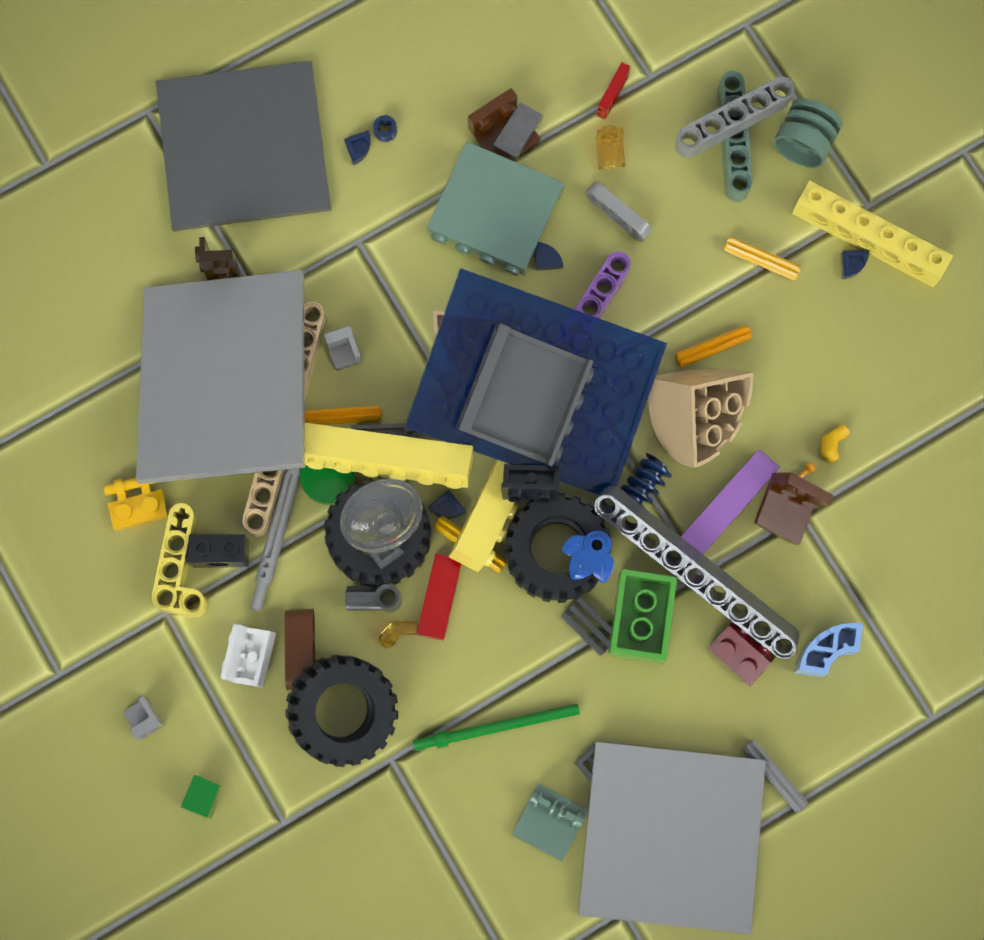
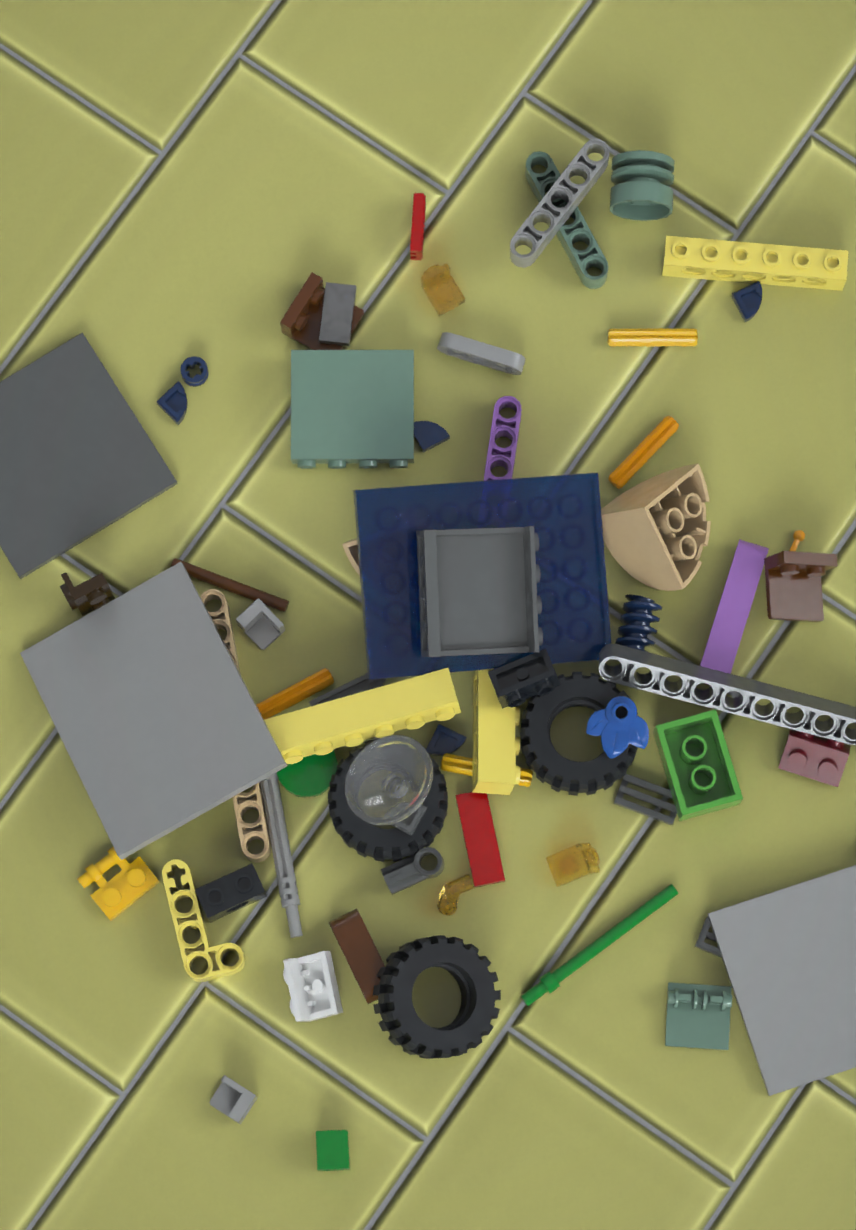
camera: 20 degrees left, 0 degrees up
yellow arm [820,424,850,463] -> none
none -> reddish brown bar [171,558,289,612]
none -> clear yellow bracket [546,843,600,887]

